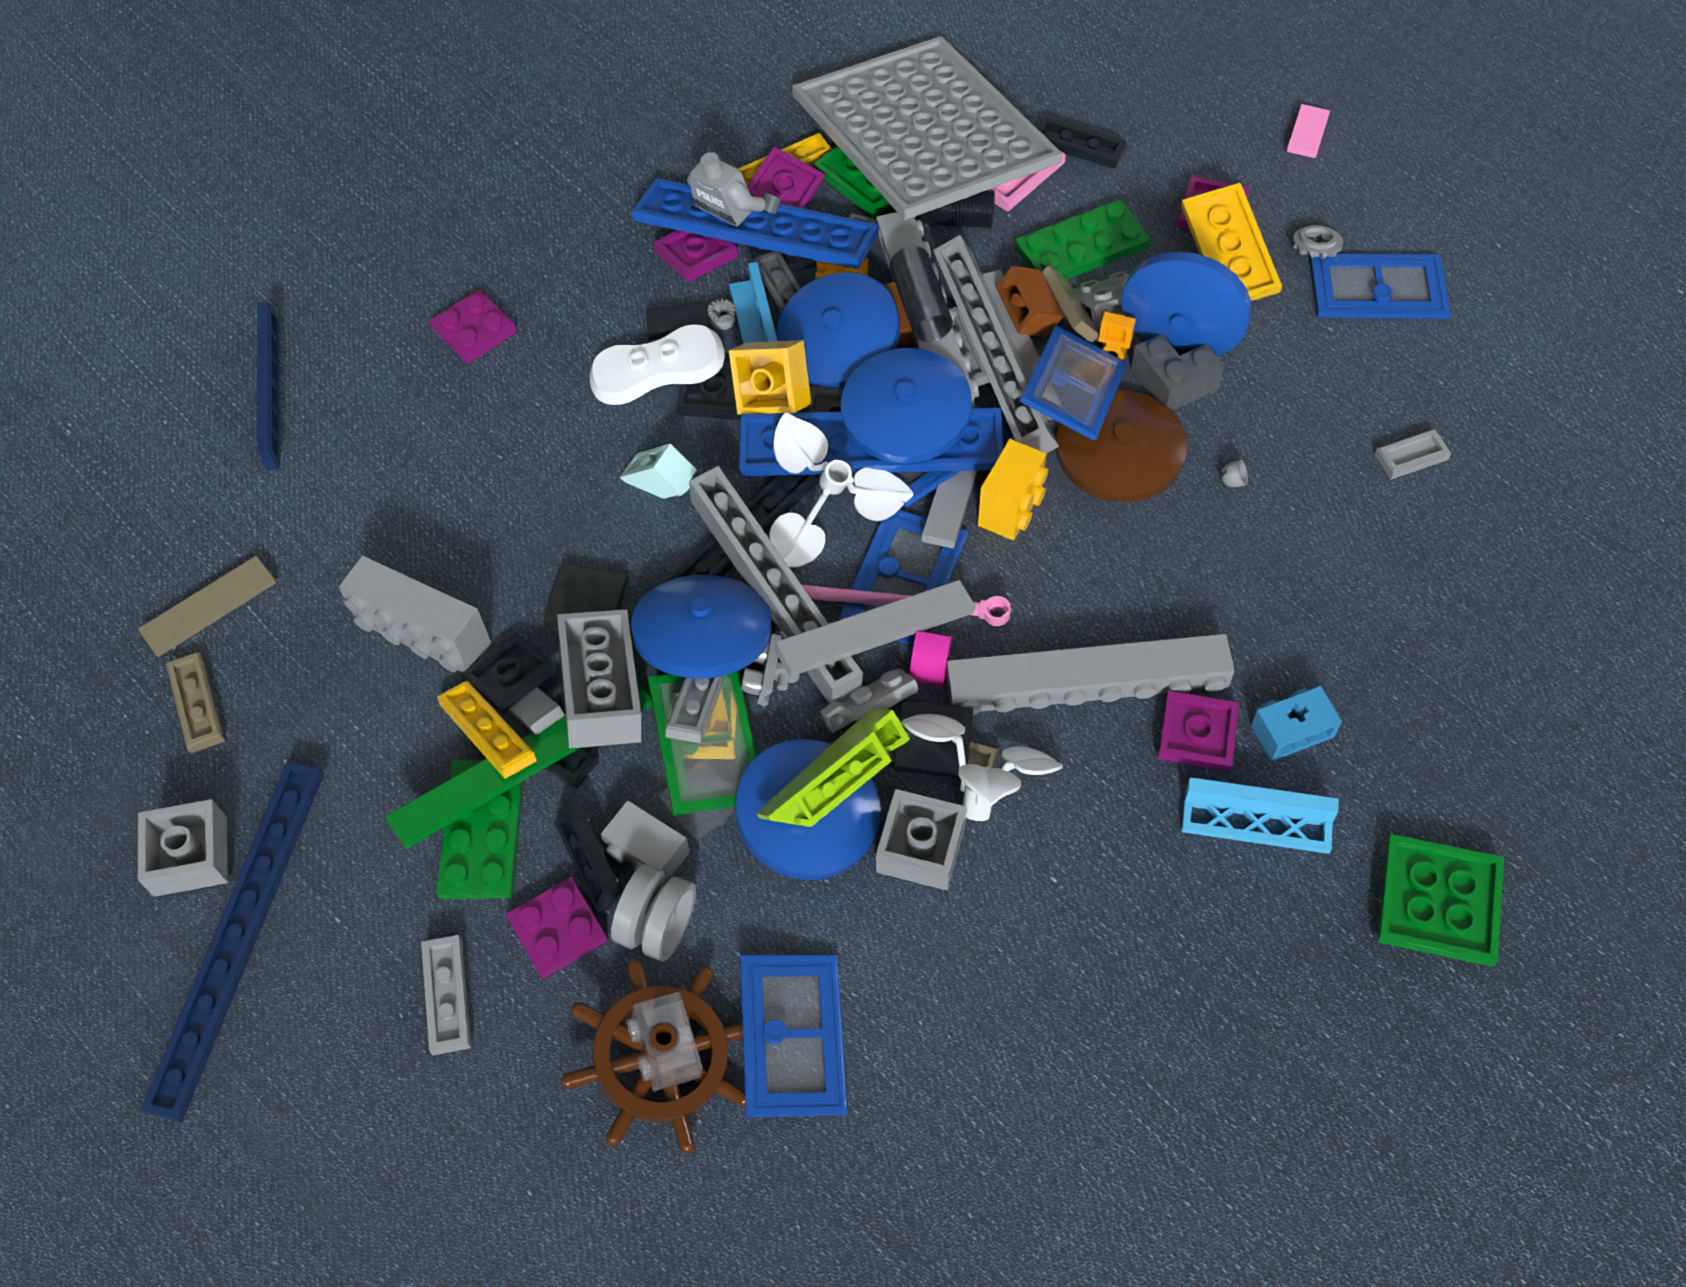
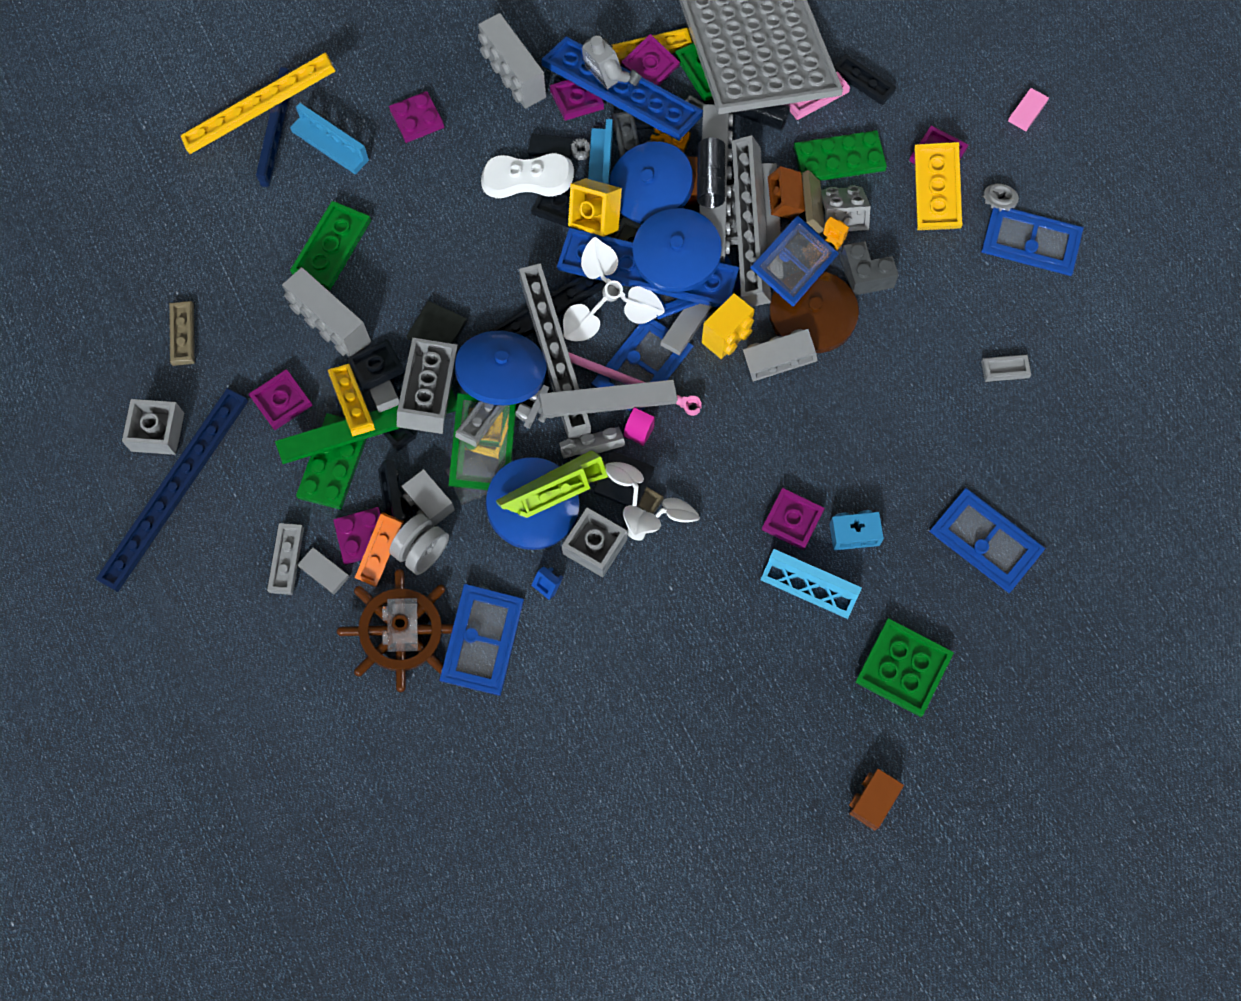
camera: 15 degrees right, 10 degrees up
dark tan tile [138,556,276,657] -> none
light aqua slope [620,444,697,499] -> none
light grey brick [946,634,1235,715] -> none
blue dish [1121,252,1252,356] -> none
light grey hinge [1221,460,1248,488] -> none
none -> yellow tile [180,52,335,154]
none -> magenta plate [249,369,313,431]
none -> dark azure fence [290,103,369,175]
none -> green plate [290,201,371,290]
none -> light grey tile [298,548,349,595]
none -> orange plate [355,512,404,587]
none -> light grey brick [478,13,546,109]
none -> blue tile [532,566,563,600]
none -> light grey brick [743,329,818,382]
none -> dark orange brick [849,769,904,831]
none -> blue door [929,488,1046,593]

